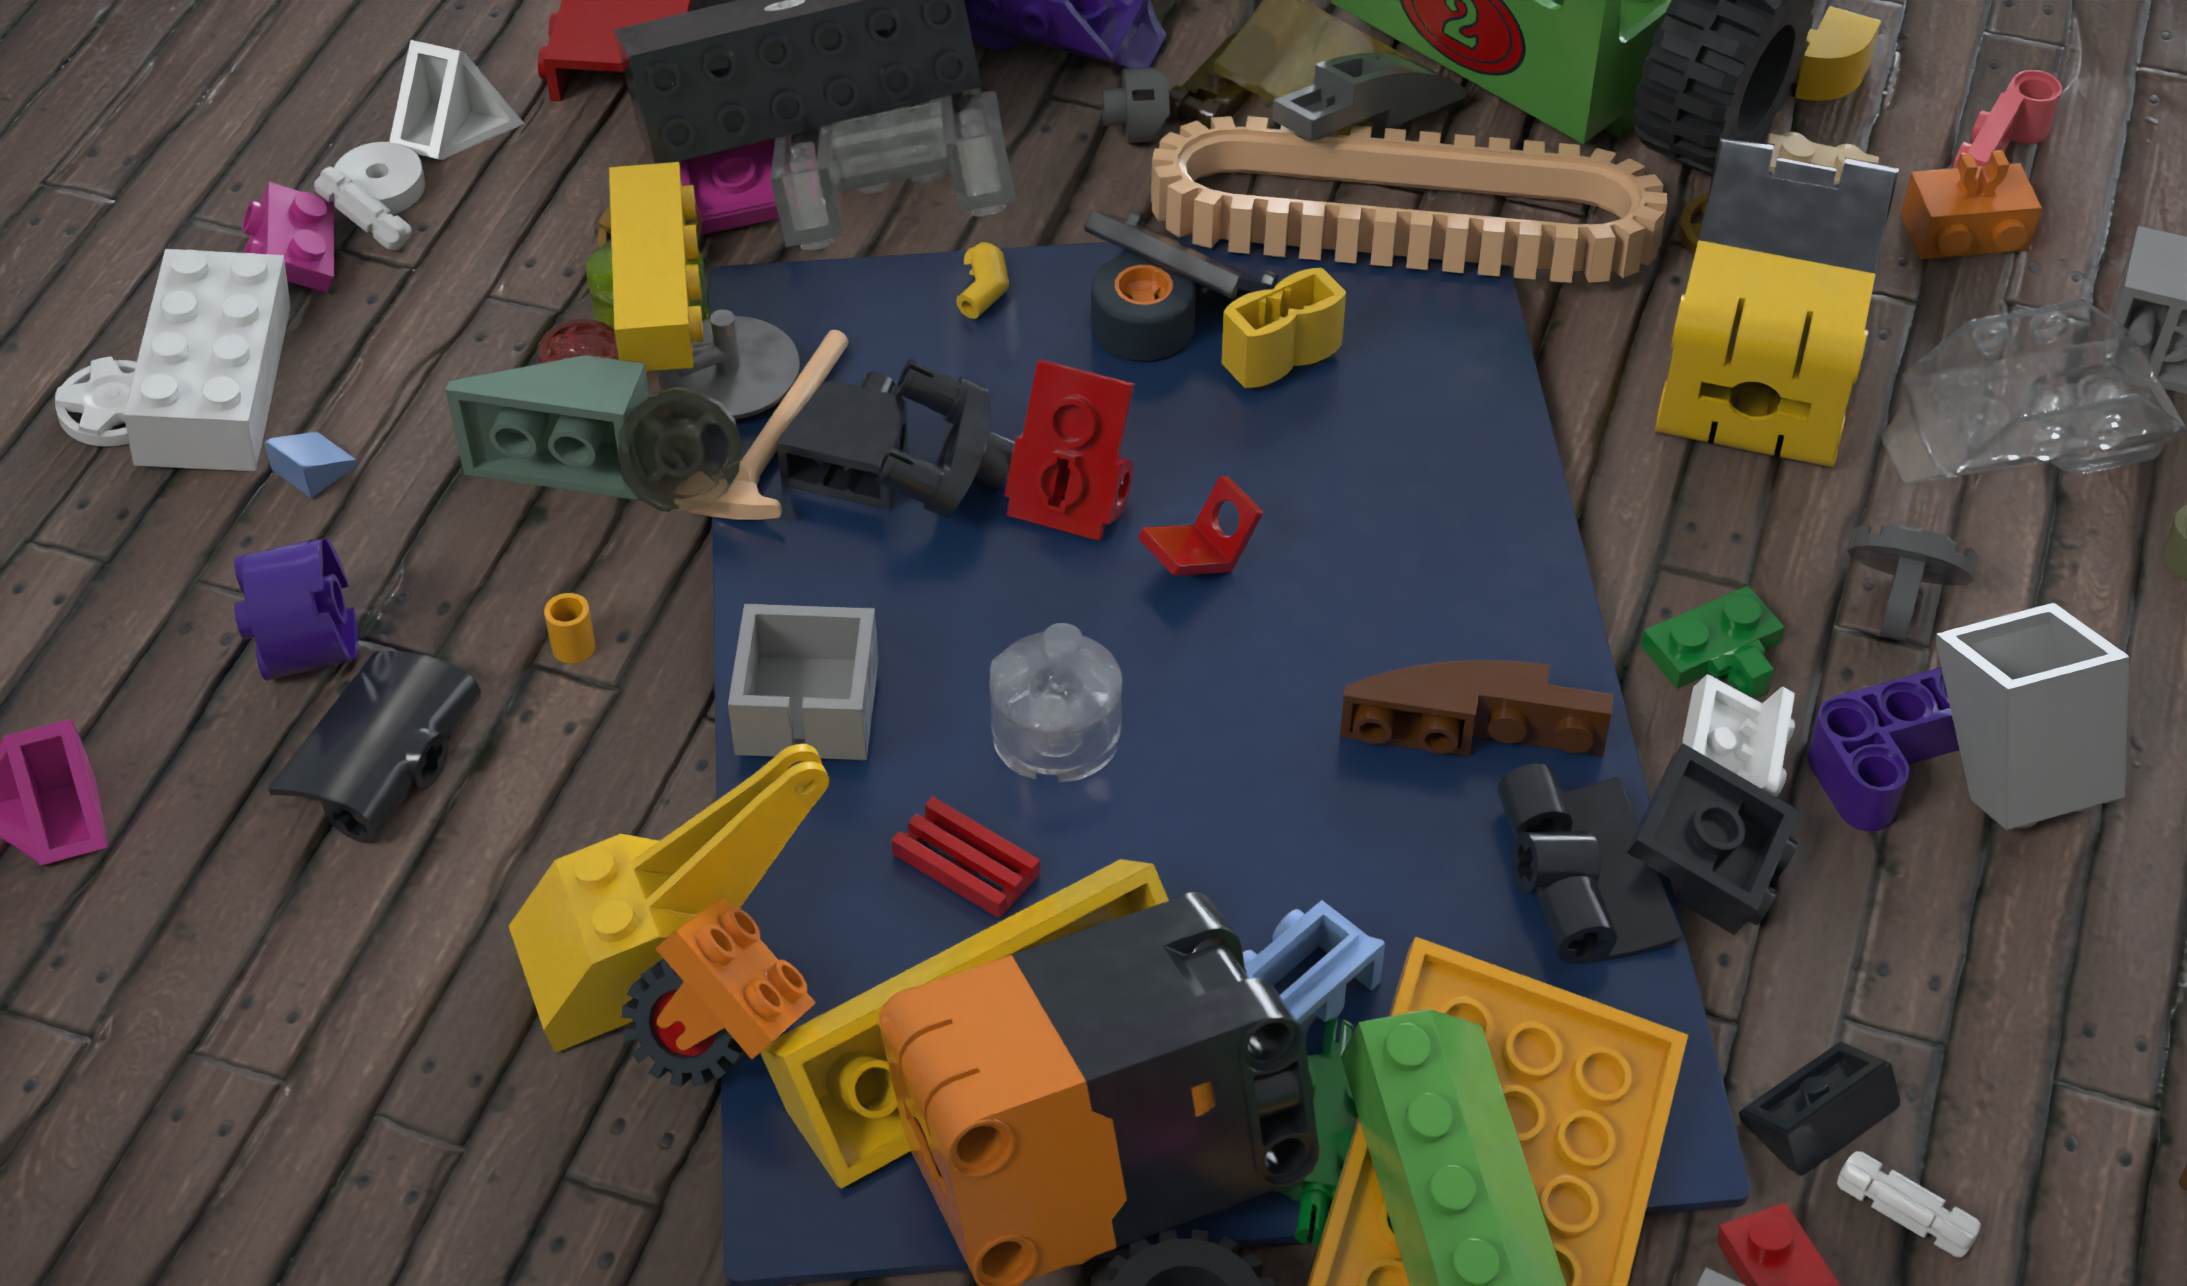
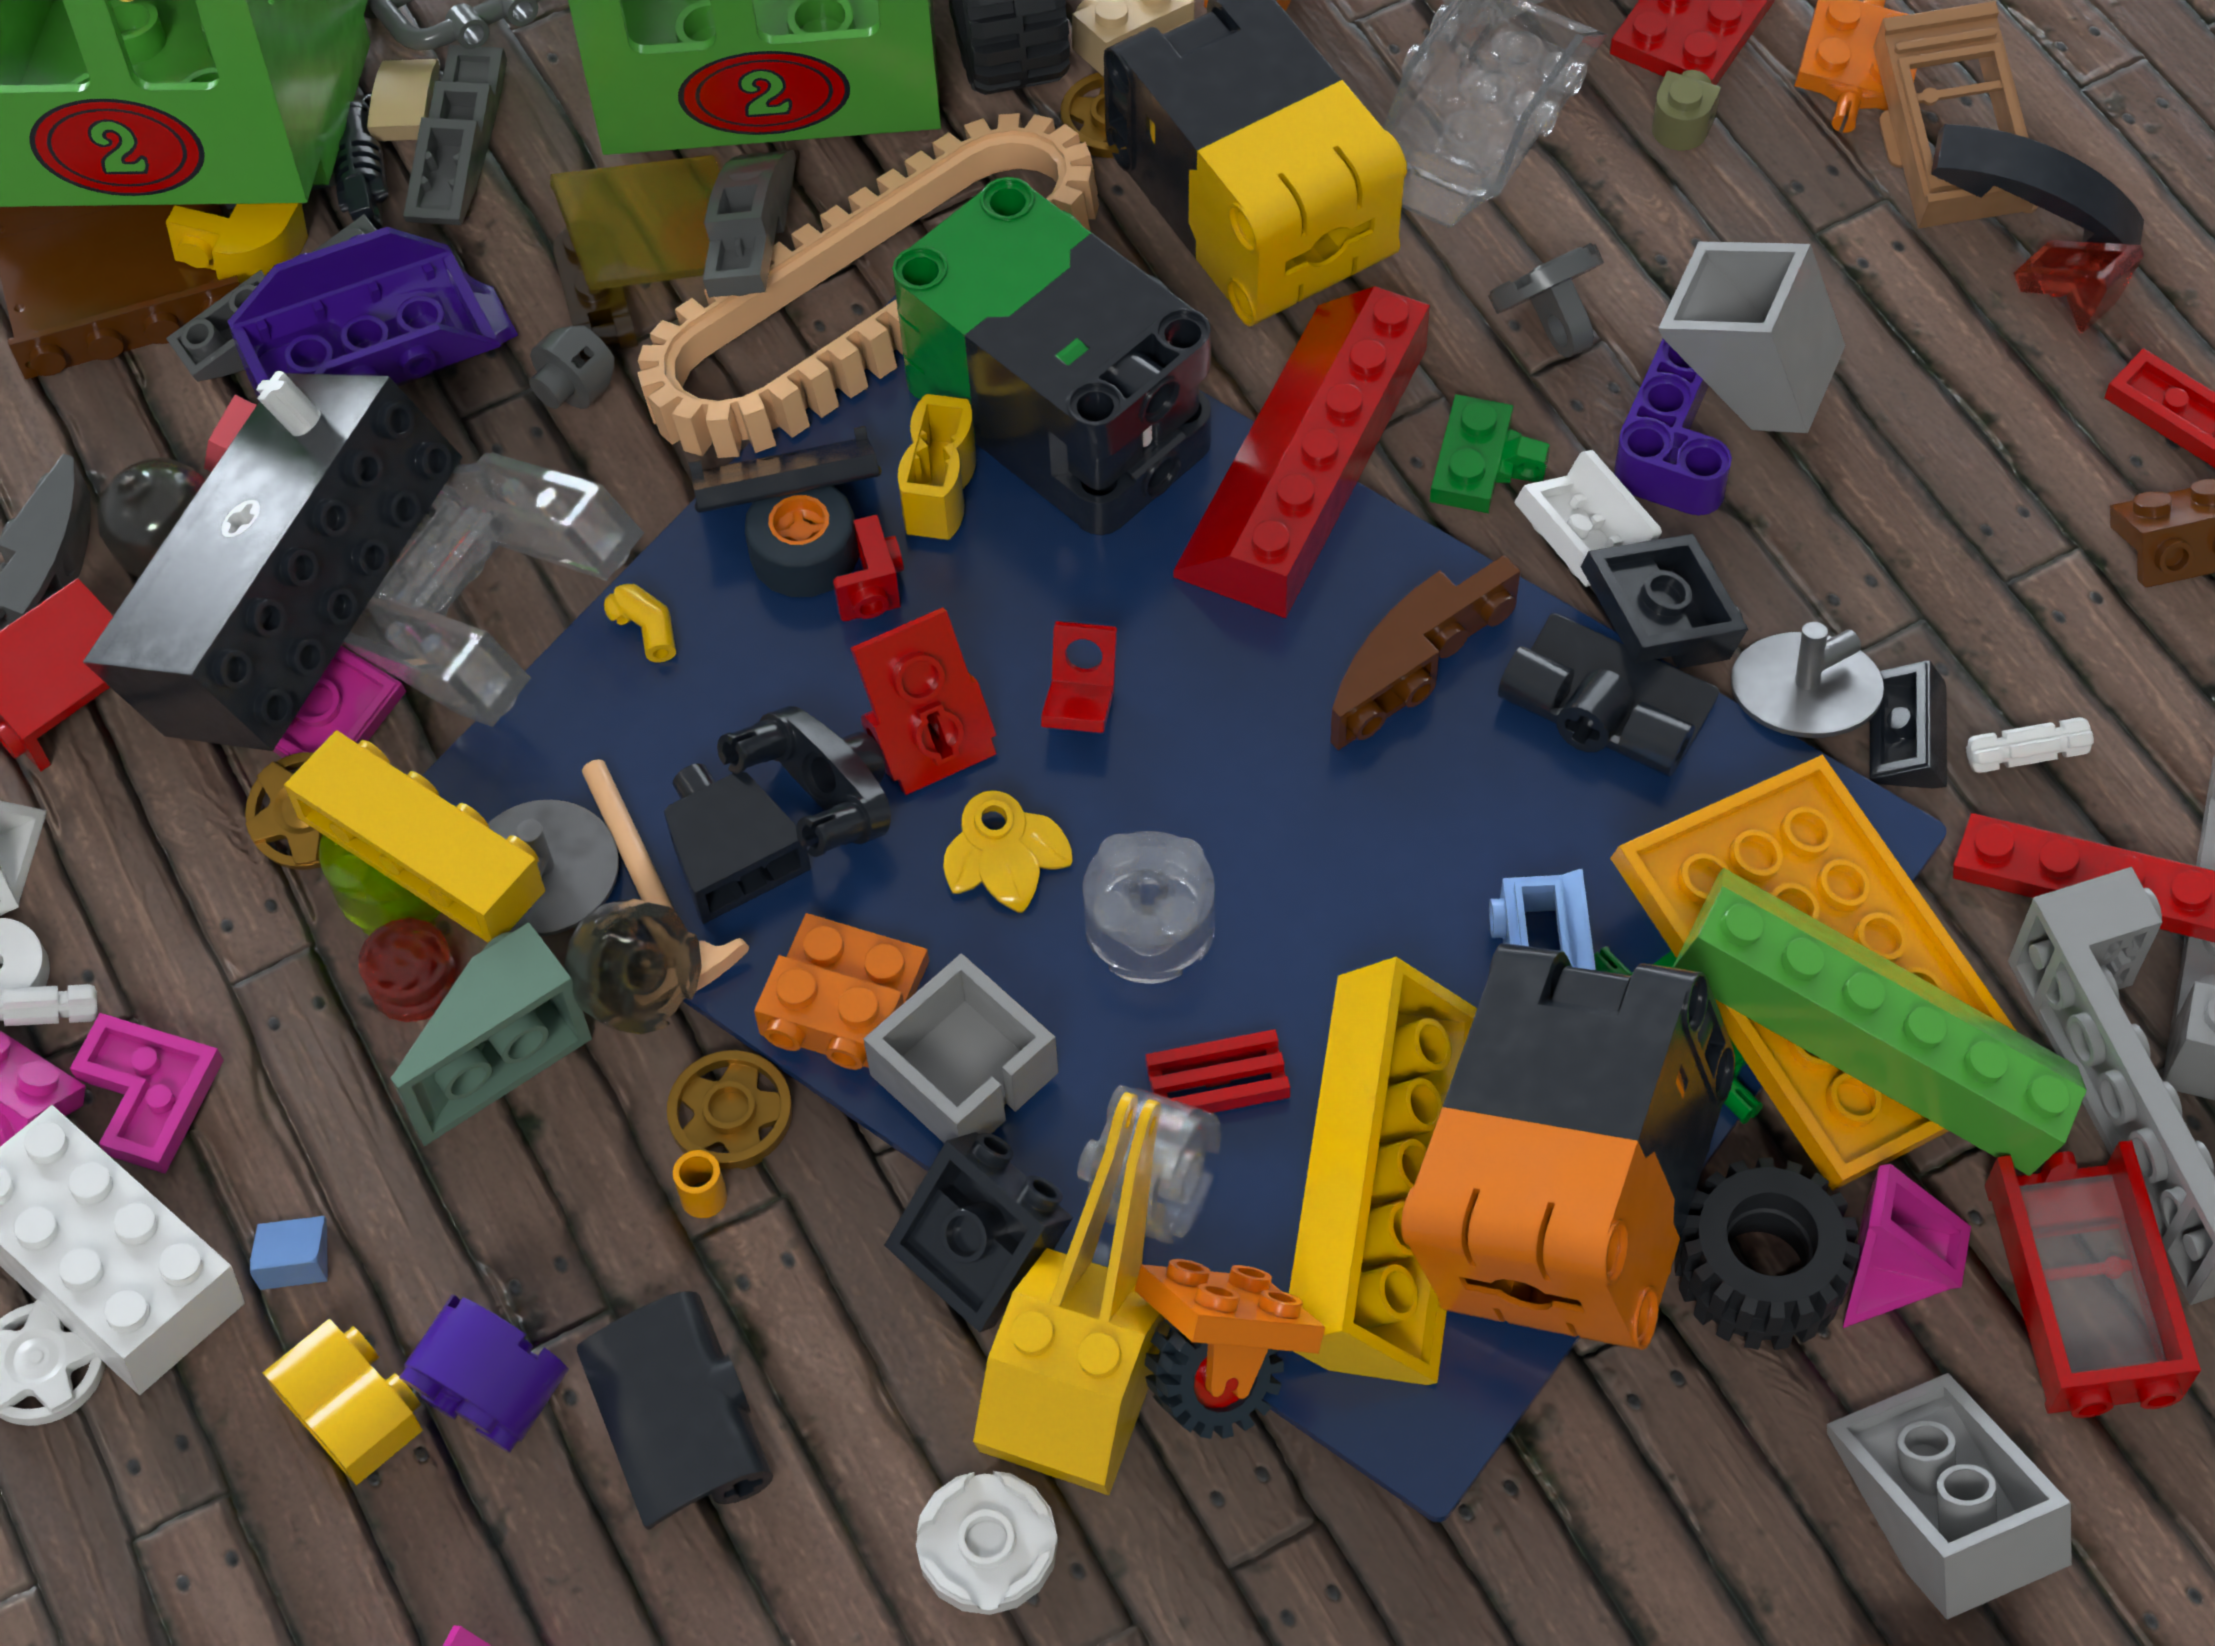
camera: 45 degrees left, 10 degrees up
none -> dark pink plate [70,1013,224,1174]
none -> yellow brick [262,1319,423,1486]
none -> pearl gold wheel [667,1050,792,1170]
none -> orange plate [754,913,929,1070]
none -> red bracket [833,514,904,621]
none -> black plate [884,1132,1073,1332]
none -> black piece [892,177,1211,535]
none -> white tile [916,1471,1058,1615]
none -> yellow plate [943,790,1072,913]
none -> clear brick [1077,1085,1221,1244]
none -> red slope [1173,286,1430,618]
none -> flat silver shield [1731,622,1884,738]

